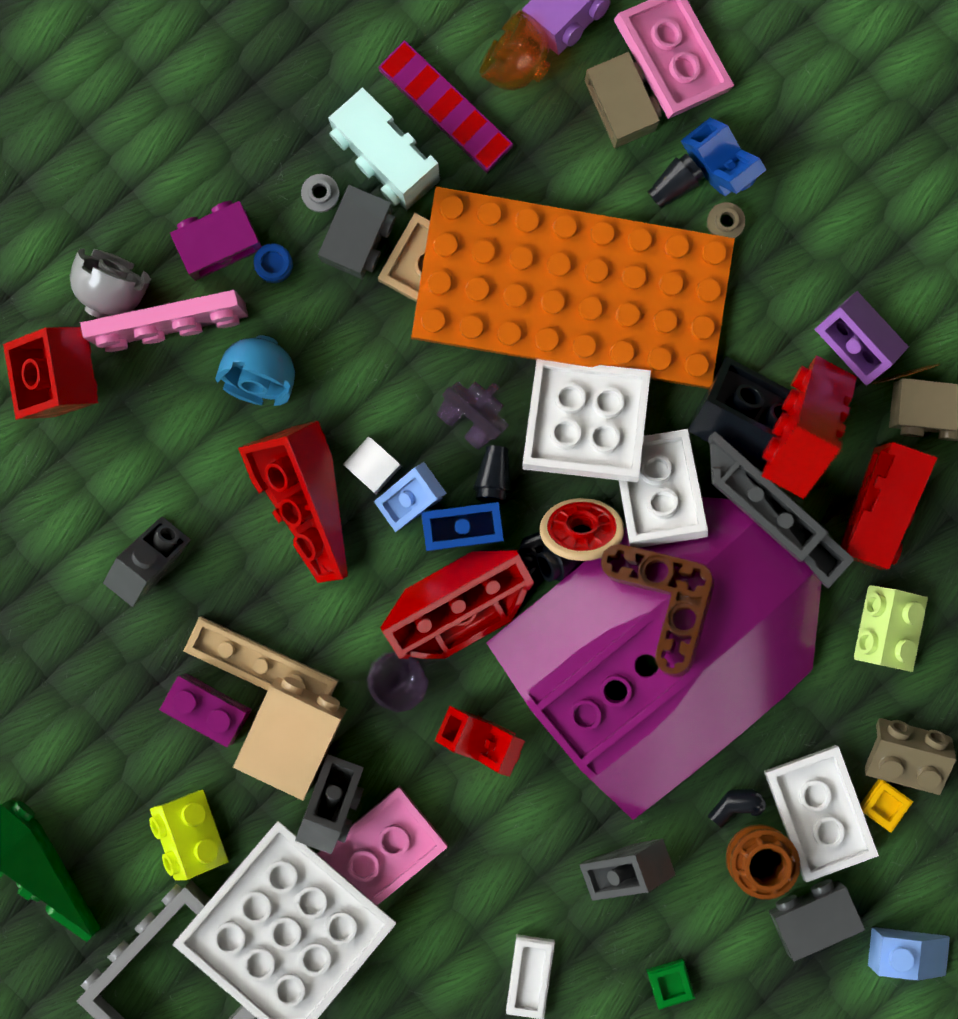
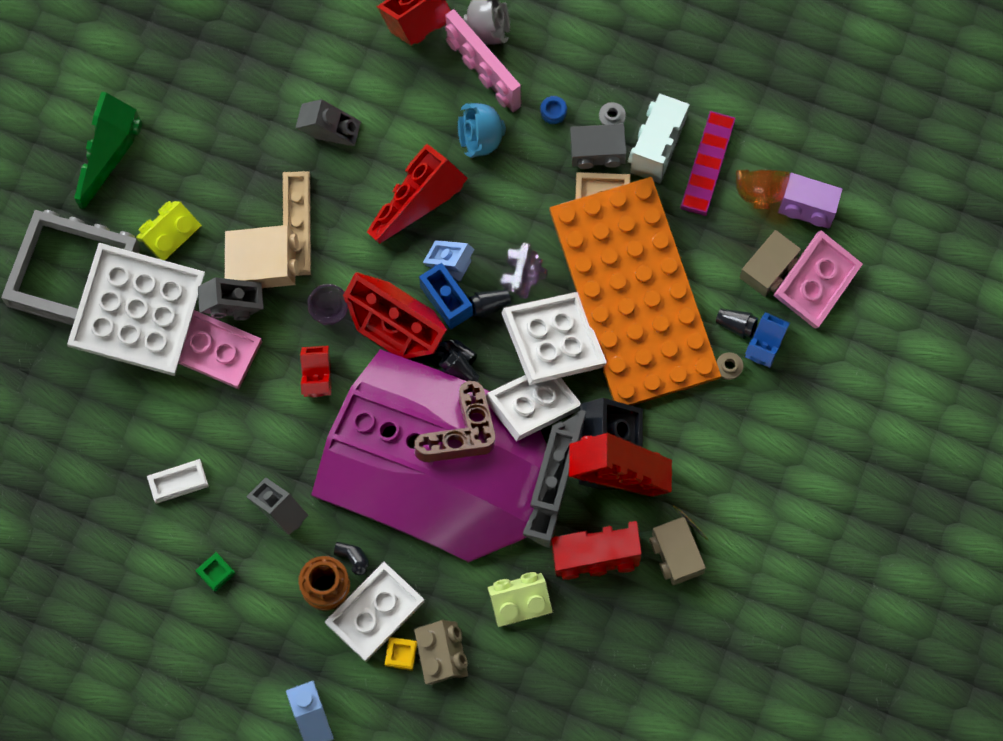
camera: 65 degrees right, 15 degrees down
magenta brick [159,673,252,747] -> none
magenta brick [170,201,262,281] -> none
white brick [343,436,402,495] -> none
red wheel [540,498,624,561] -> none
dark grey brick [769,879,865,962] -> none
medium lavender brick [814,291,909,386] -> none

